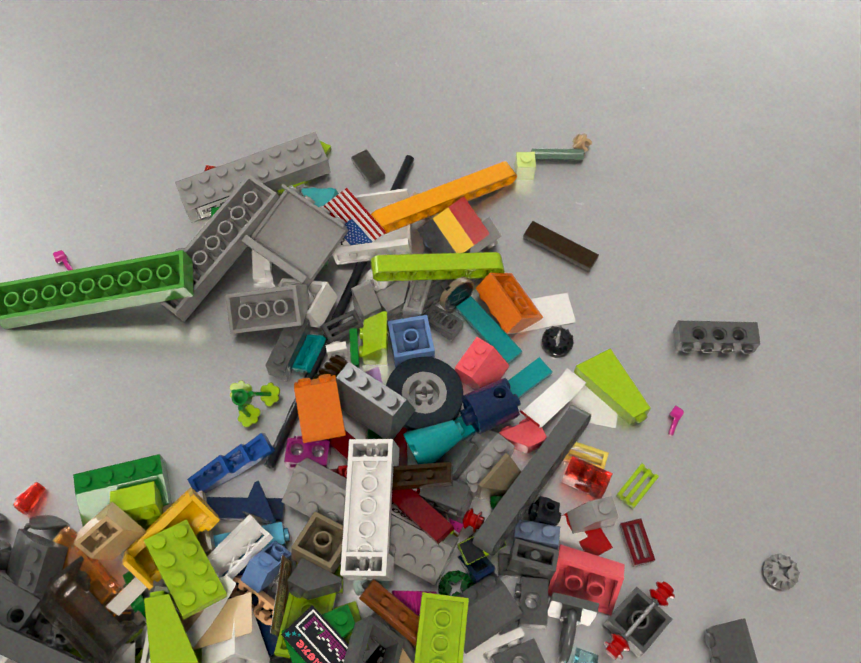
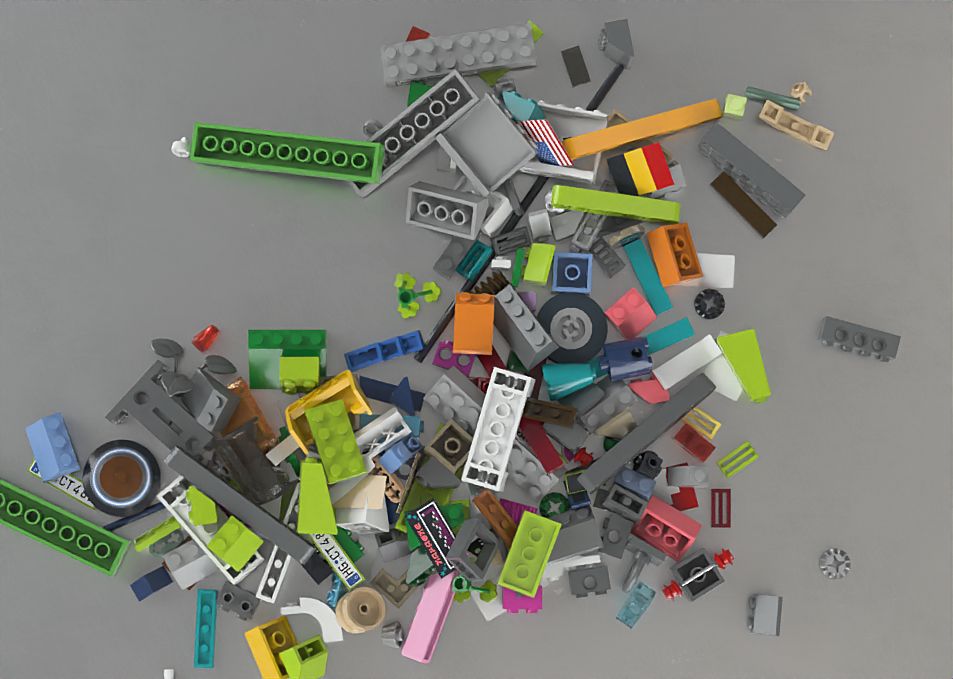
camera: 10 degrees right, 20 degrees up
dark pink hand [53,250,73,271] -> none
tan slope [73,502,146,560] -> none
dark pink hand [668,406,684,436] -> none
none -> dark grey tile [503,178,524,216]
none -> dark grey slope [598,19,634,70]
none -> dark grey brick [698,122,806,218]
none -> tan slope [759,100,834,150]

